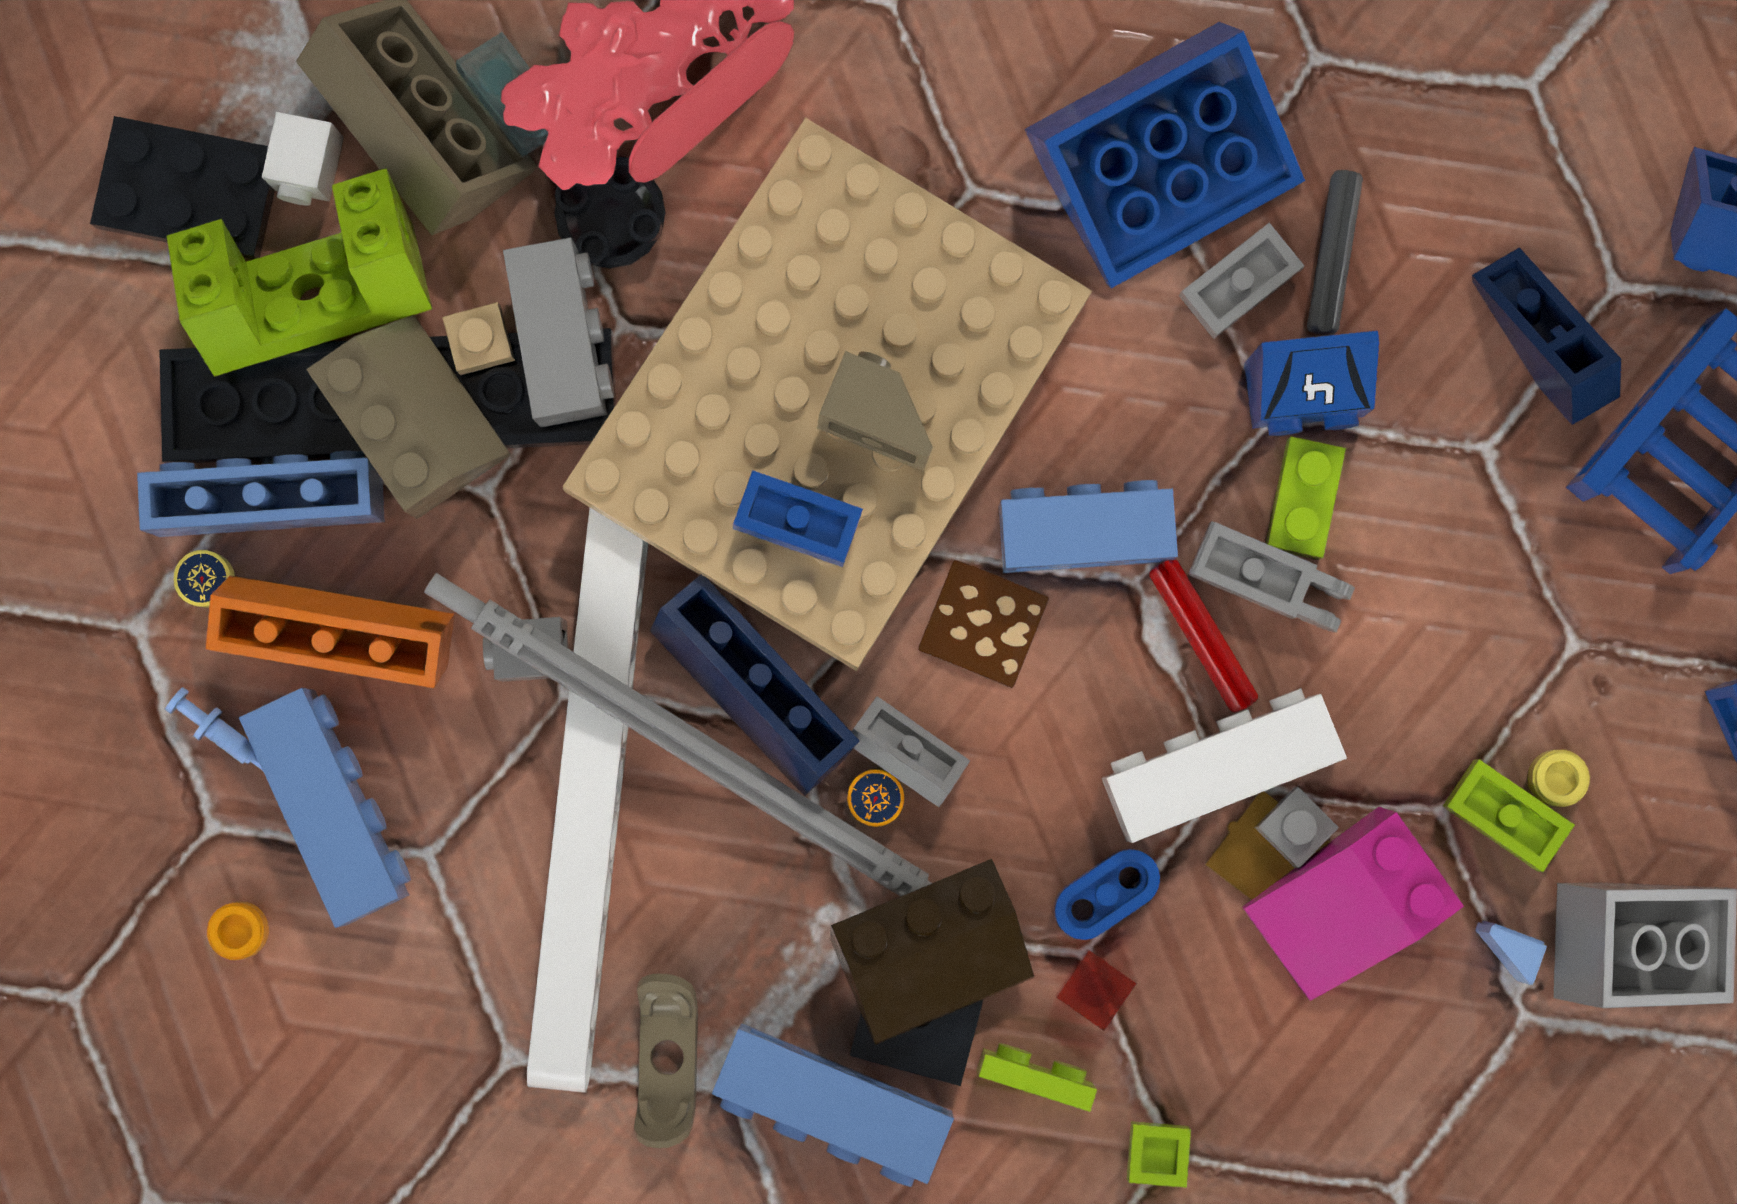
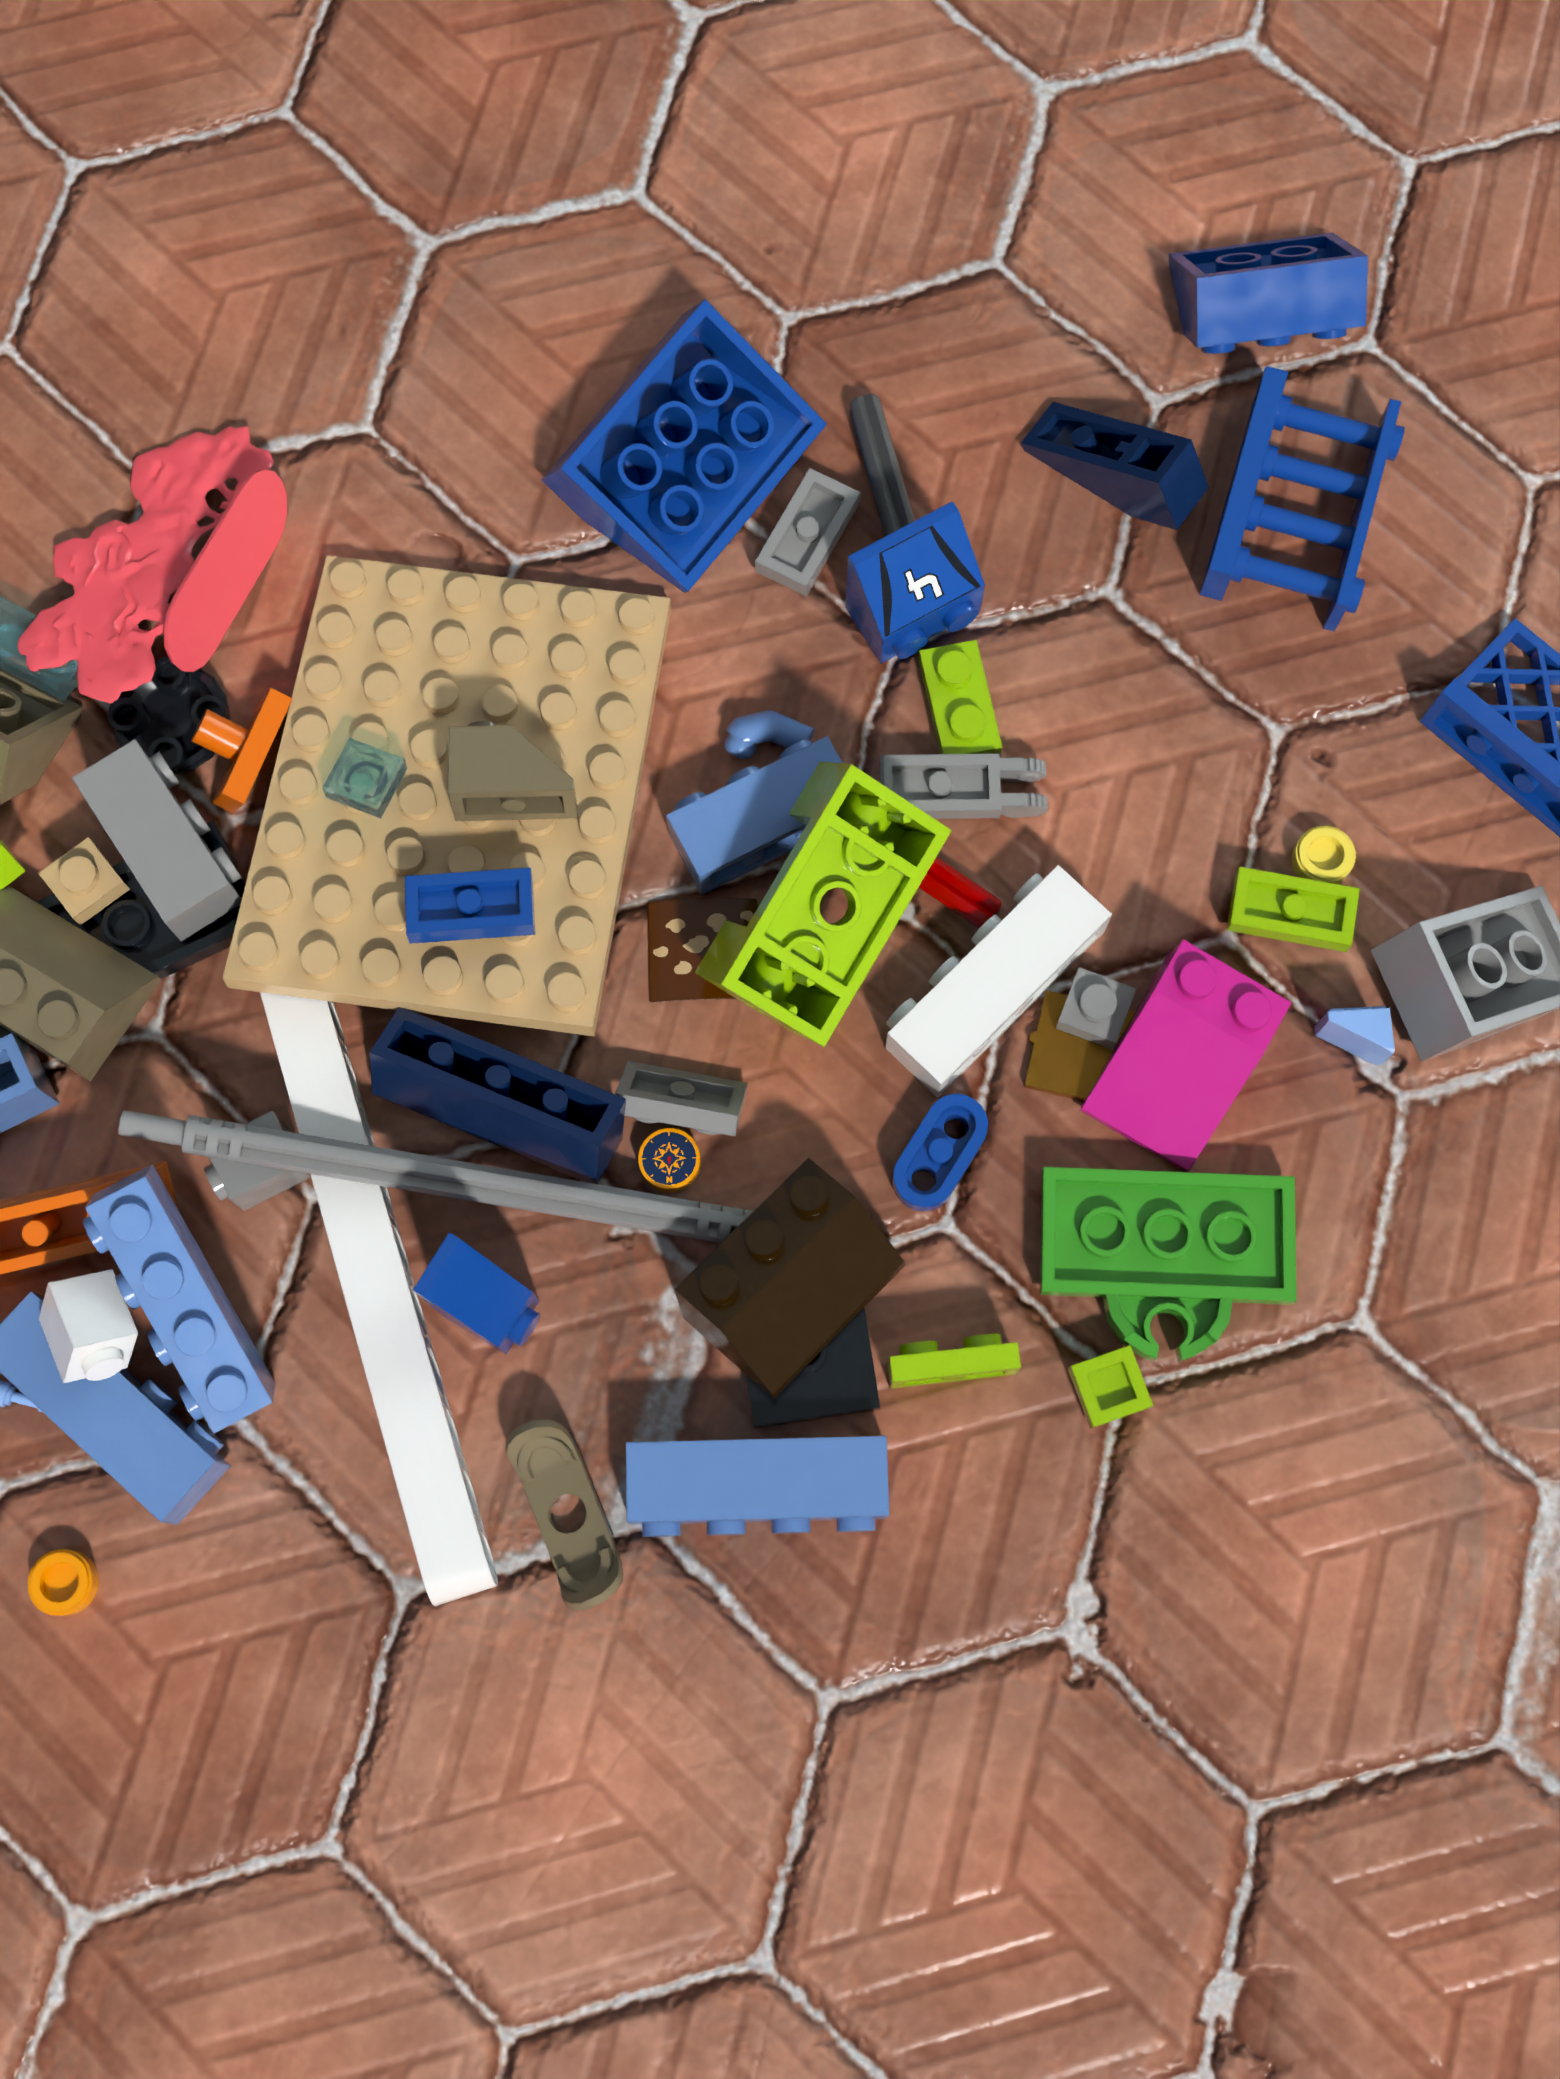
camera: 25 degrees left, 10 degrees down
clear red plate [1055,949,1137,1031] -> none
none -> white brick [39,1269,138,1383]
none -> medium blue brick [83,1164,275,1434]
none -> orange tile [191,688,293,814]
none -> clear light blue tile [322,738,408,819]
none -> blue slope [413,1232,540,1354]
none -> lime plate [695,761,952,1047]
none -> medium blue arm [724,710,814,759]
none -> bright green plate [1039,1167,1297,1362]

